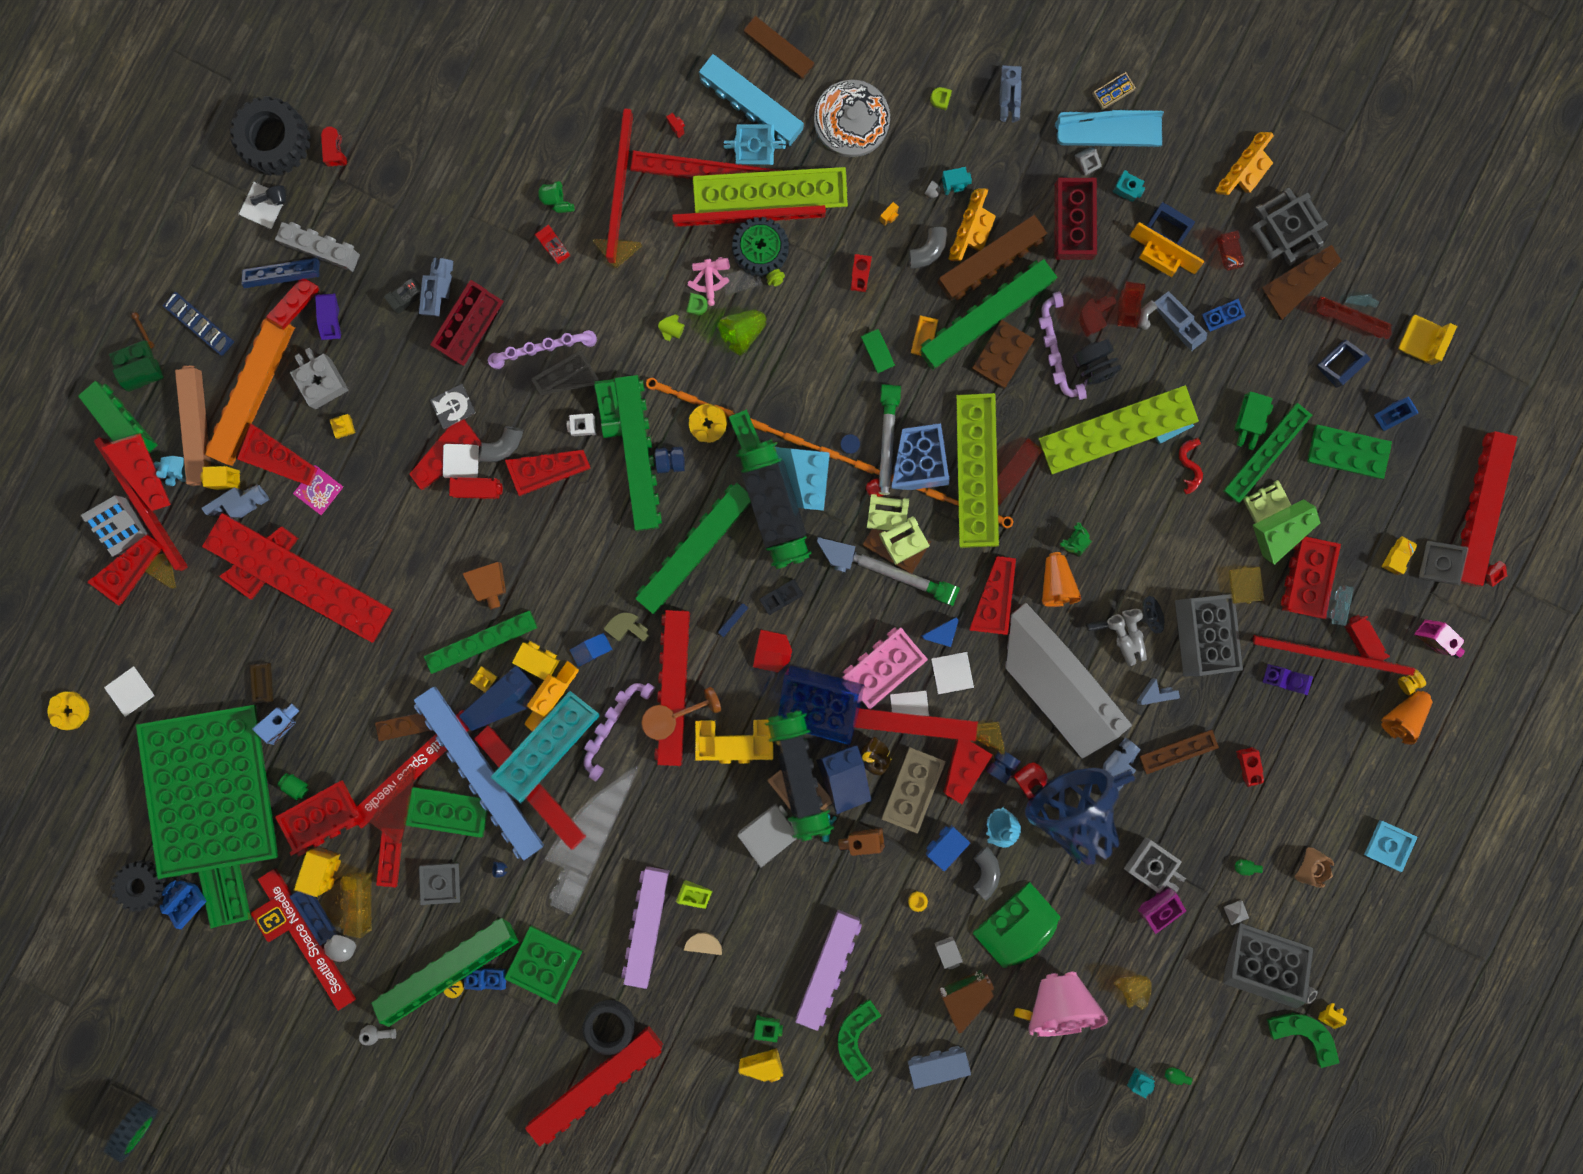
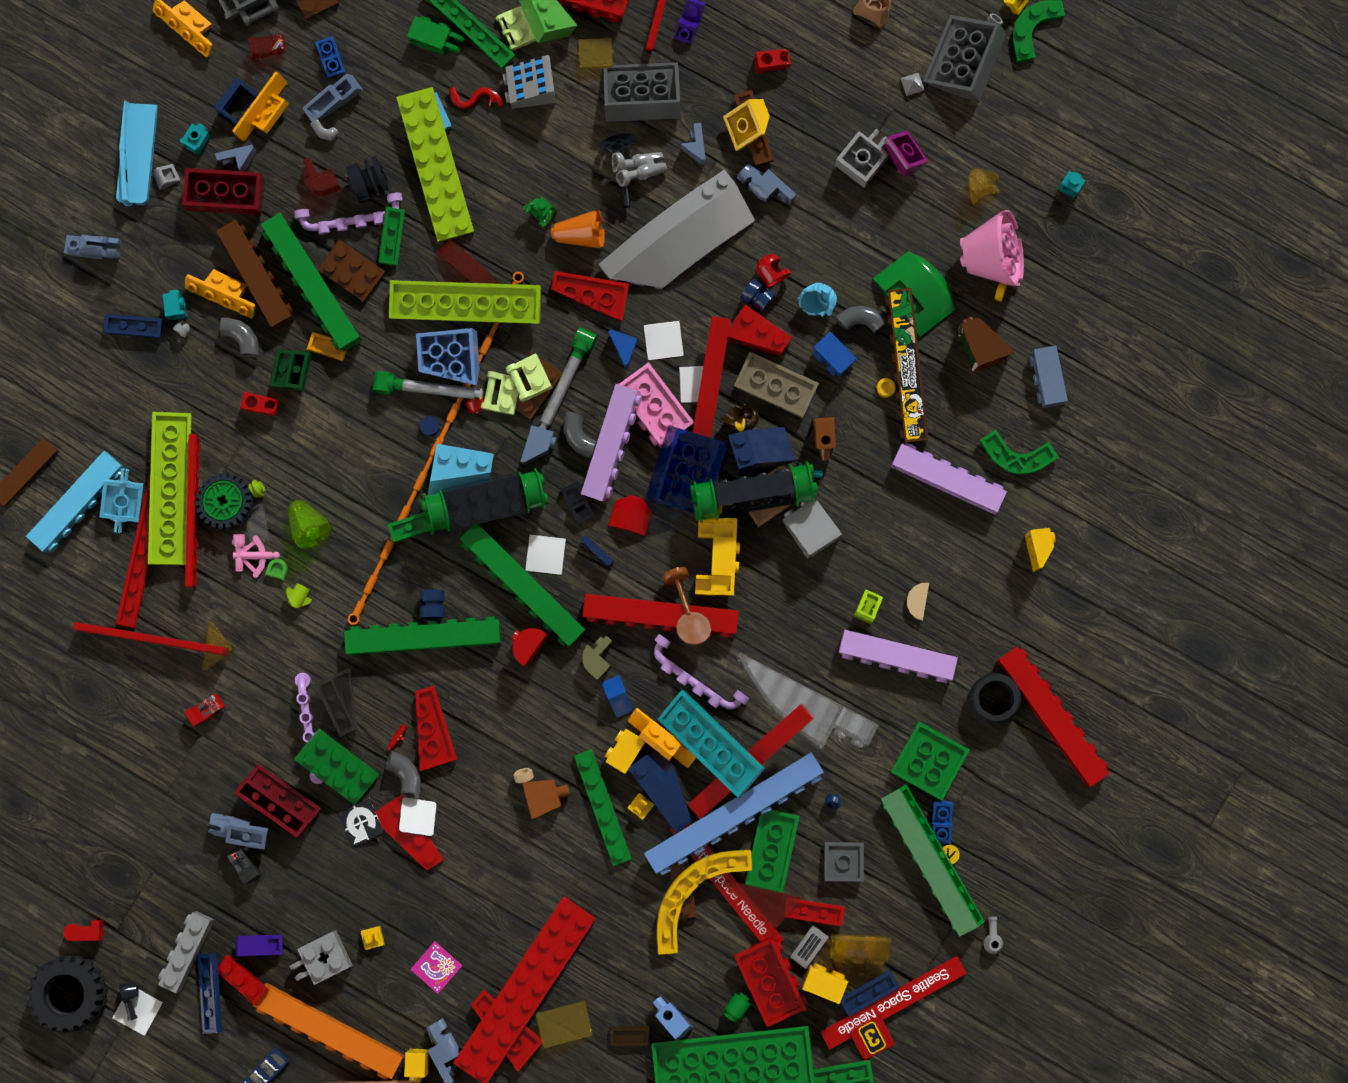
camera: 90 degrees left, 5 degrees down
red wing [237,424,318,486] -> none
light grey hair [324,935,356,962] -> none
red window [449,477,503,499] -> none
green piece [538,181,574,213] -> none
white brick [567,414,596,436] -> none
green plate [595,379,622,438] -> none
red plate [666,112,685,138] -> none
yellow plate [689,404,728,443] -> none
green brick [754,1015,783,1042] -> none
dish [814,80,890,157] -> none
green slope [860,328,895,373] -> none
light orange plate [879,202,899,226] -> none
lime tile [930,87,952,110] -> none
light grey brick [934,936,963,969] -> none
clear yellow tile [976,722,1005,754] -> none
dark blue piece [1025,768,1136,865] -> none
tile [1092,72,1136,110] -> none
clear red brick [1117,282,1145,328] -> none
green cylinder [1165,1067,1193,1085] -> none
green cylinder [1234,859,1263,876] -> none
none -> dark blue plate [103,314,164,339]
none -> sand blue slope [215,145,256,172]
none -> dark green brick [270,349,312,392]
none -> green plate [294,728,379,805]
none -> green tile [378,207,405,266]
none -> red helmet [387,724,407,751]
none -> light grey slope [503,55,556,109]
none -> red brick [510,628,549,668]
none -> tan tile [513,768,534,783]
none -> white sticker [525,535,566,575]
none -> clear yellow piece [535,1001,593,1048]
none -> dark grey cylinder [563,412,597,459]
none -> lavender brick [581,384,642,501]
none -> yellow plate [657,850,752,955]
none -> yellow slope [723,99,770,151]
none -> light grey tile [790,925,828,969]
none -> brick [885,288,929,443]

